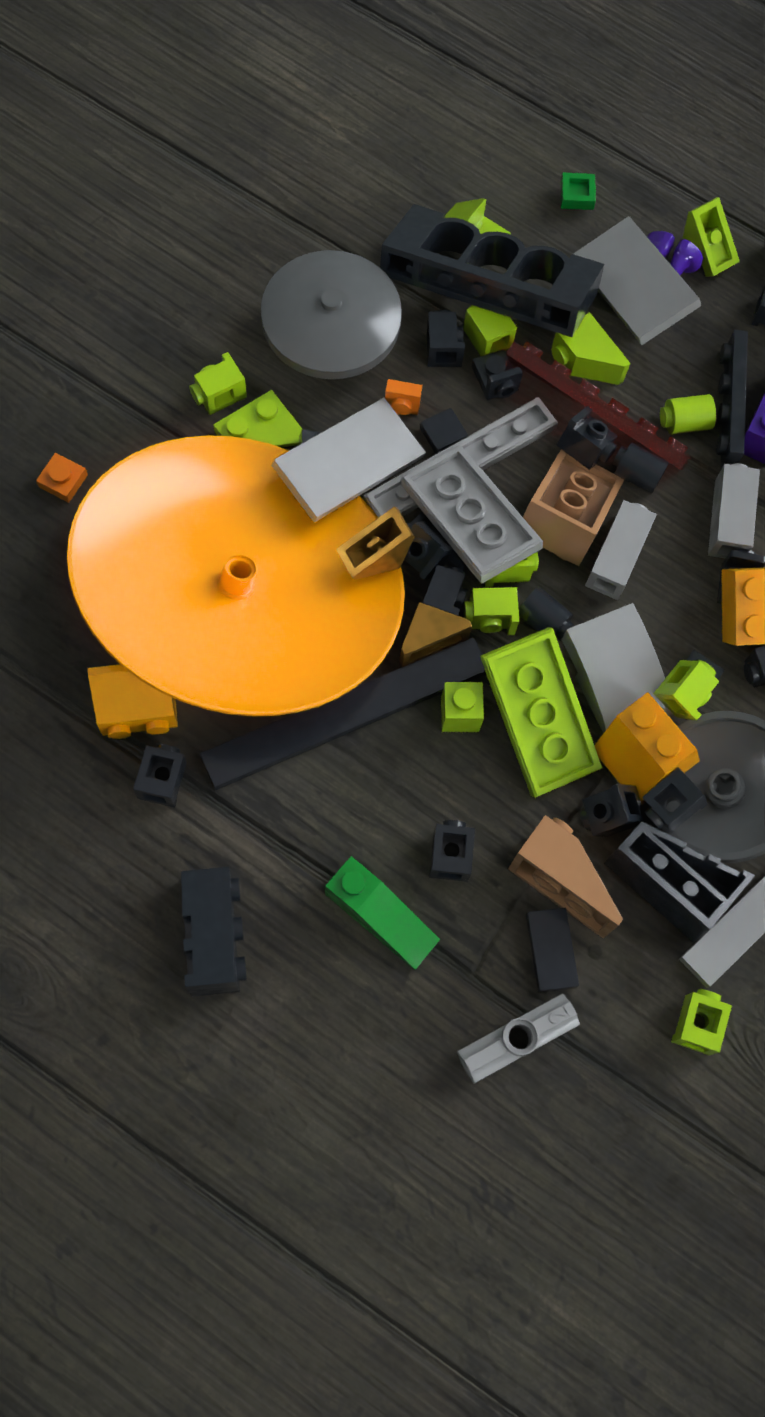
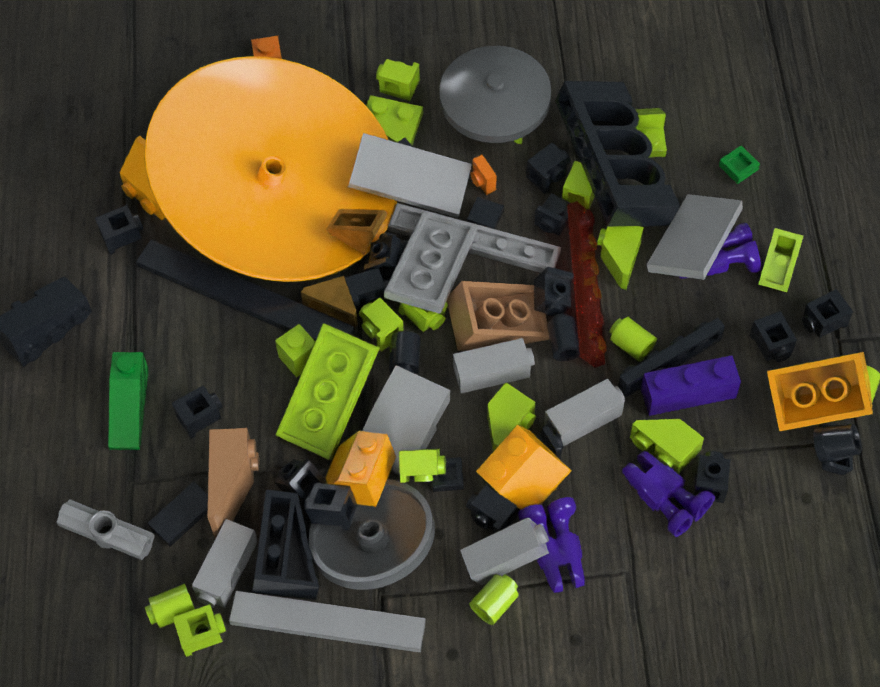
camera: 60 degrees right, 10 degrees down
none -> lime brick [145,584,195,628]
none -> light grey brick [192,519,258,608]
none -> lime slope [487,383,536,452]

